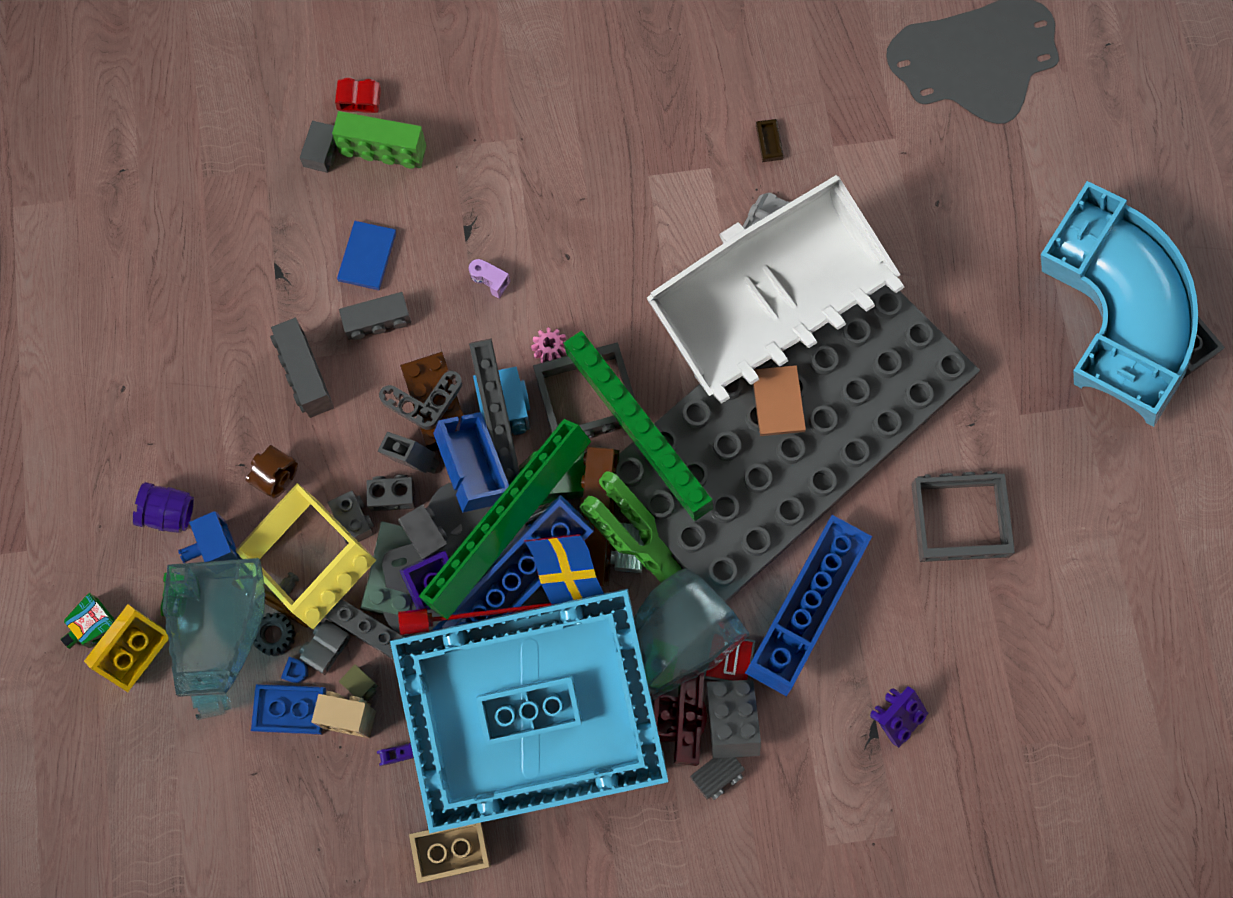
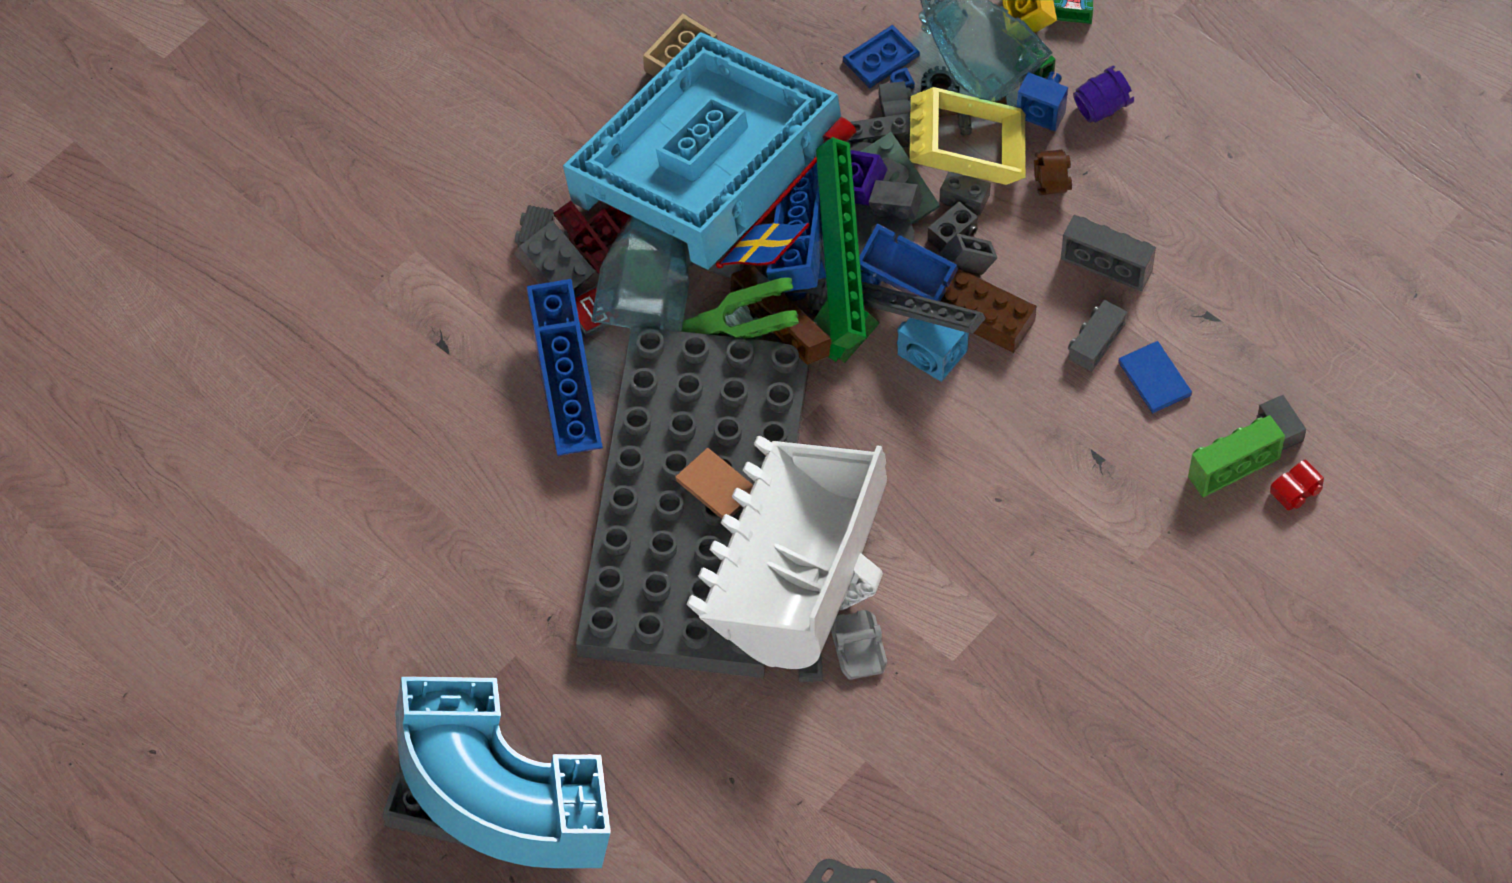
camera: 140 degrees right, 15 degrees down
tan brick [312,691,376,738] -> none
olive brick [339,665,378,701] -> none
dark grey beam [379,371,462,430] -> none
lavender leg [469,259,510,298] -> none
bright pink gear [531,327,567,363] -> none
dark grey window [533,342,635,438] -> none
green brick [563,331,713,522] -> none
dark brown tile [756,119,784,162] -> none
dark purple plate [870,686,929,748] -> none
dark grey window [911,471,1015,562] -> none

